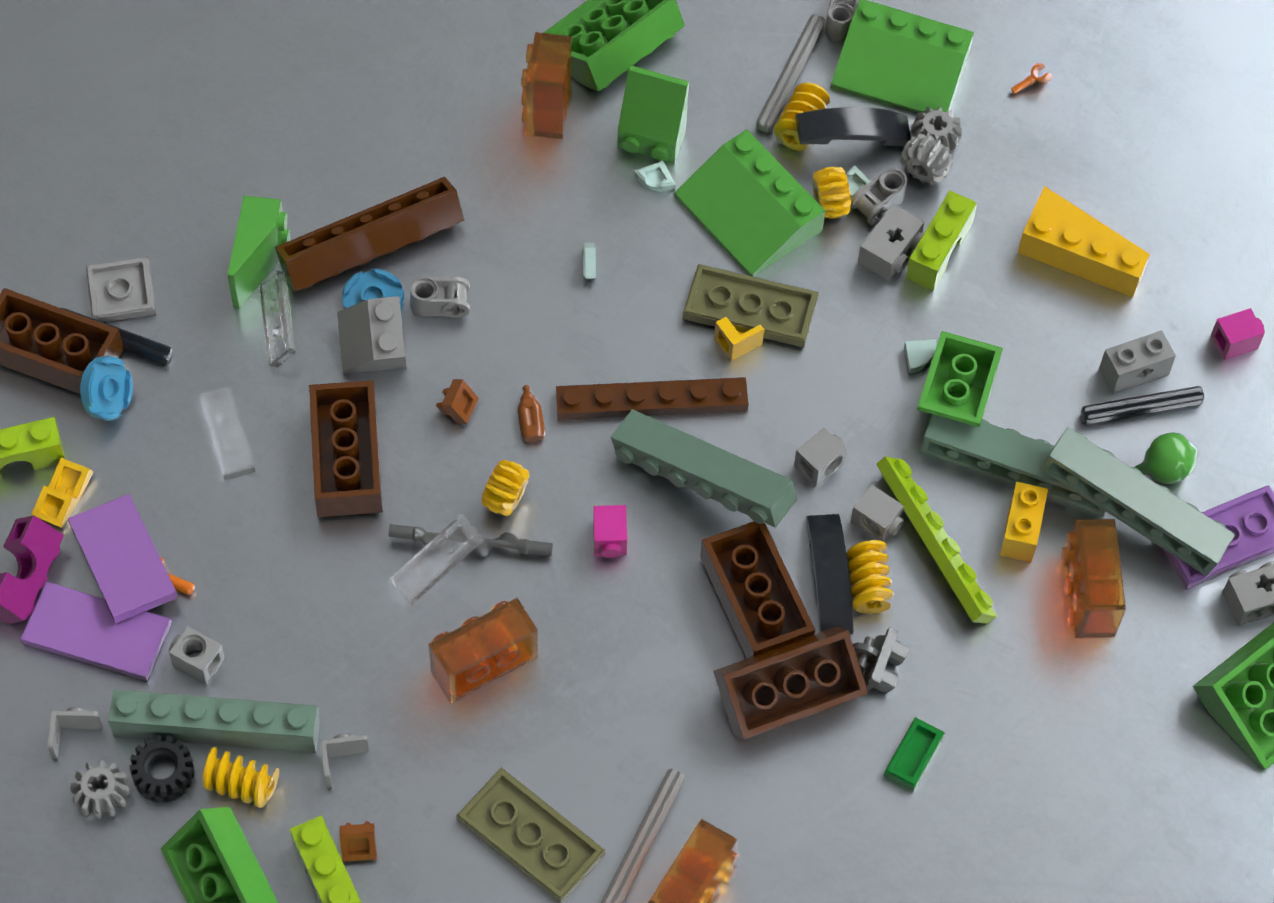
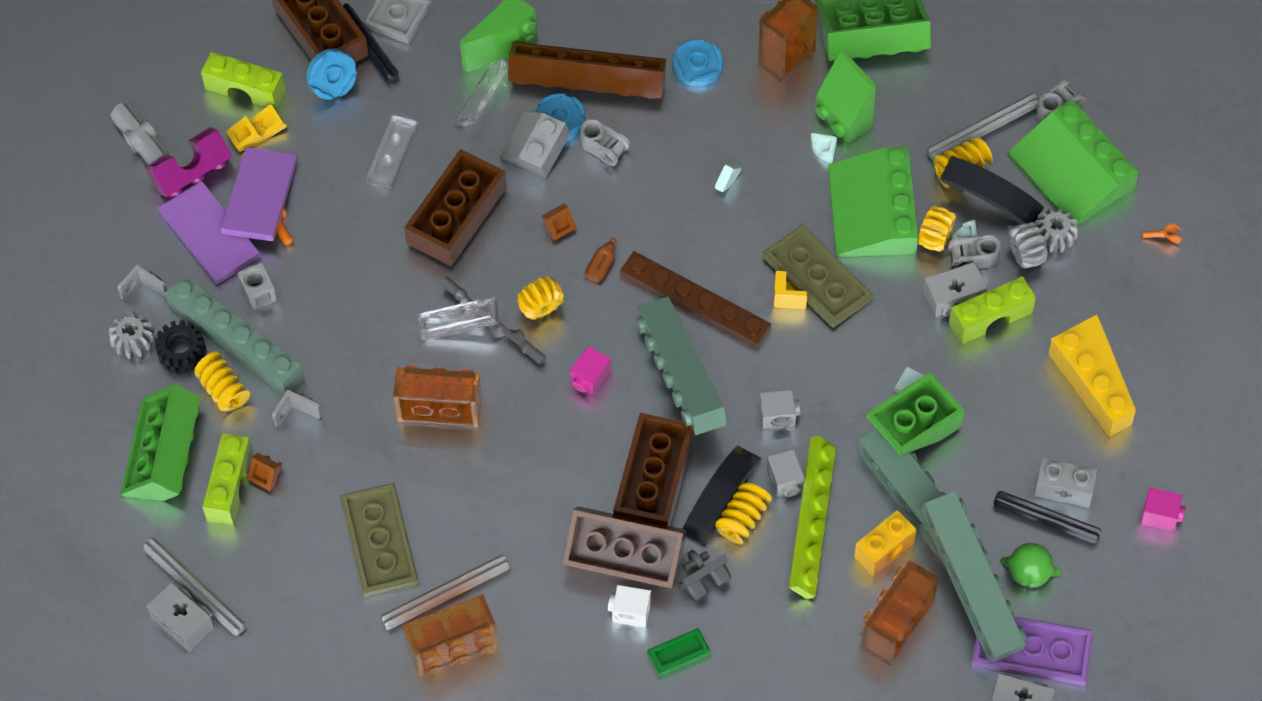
camera: 40 degrees right, 0 degrees up
none -> white brick [608,585,651,628]
none -> dark azure tile [672,39,723,87]

